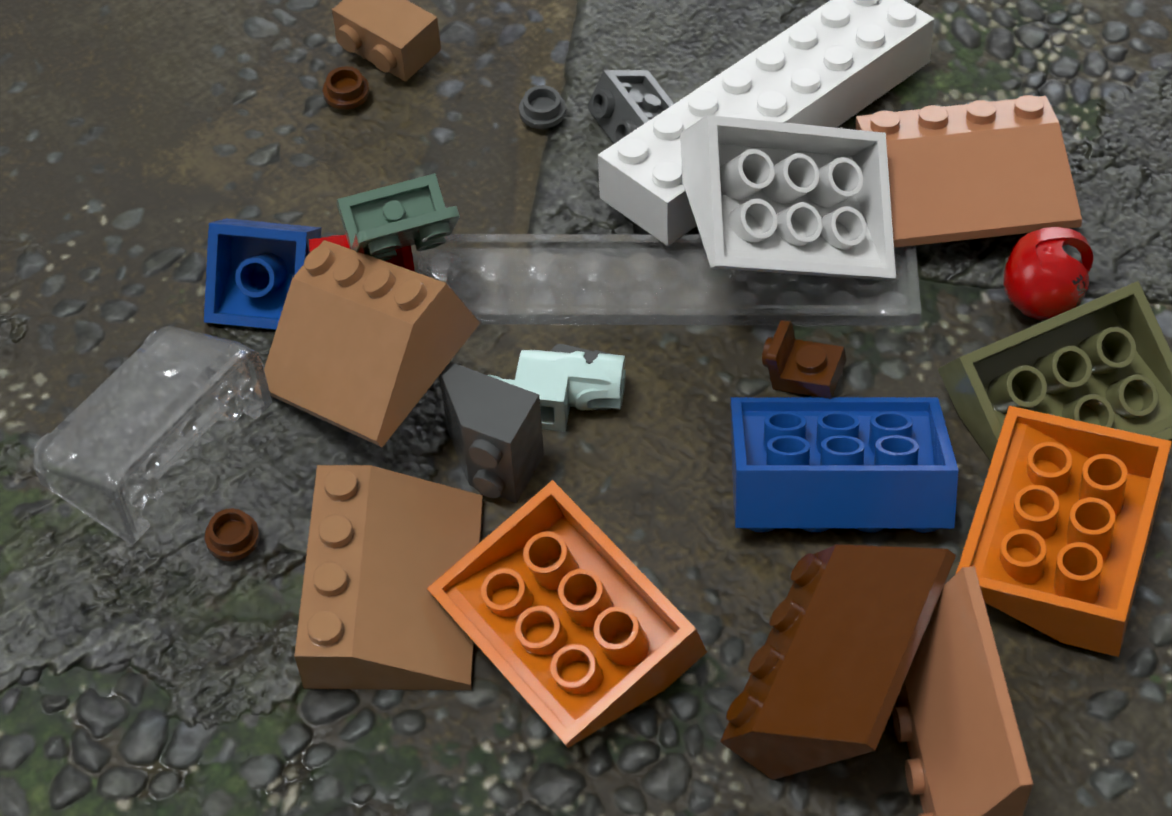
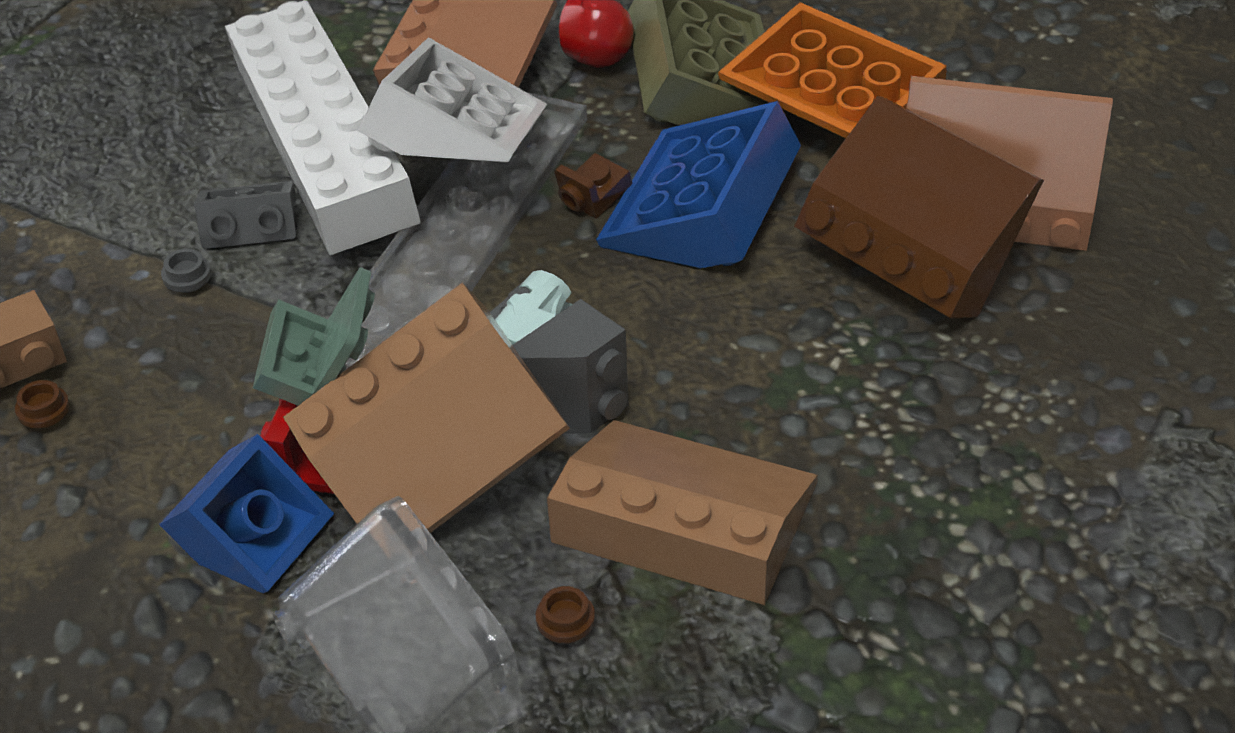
camera: 70 degrees left, 10 degrees down
orange slope [427,480,707,748] -> none

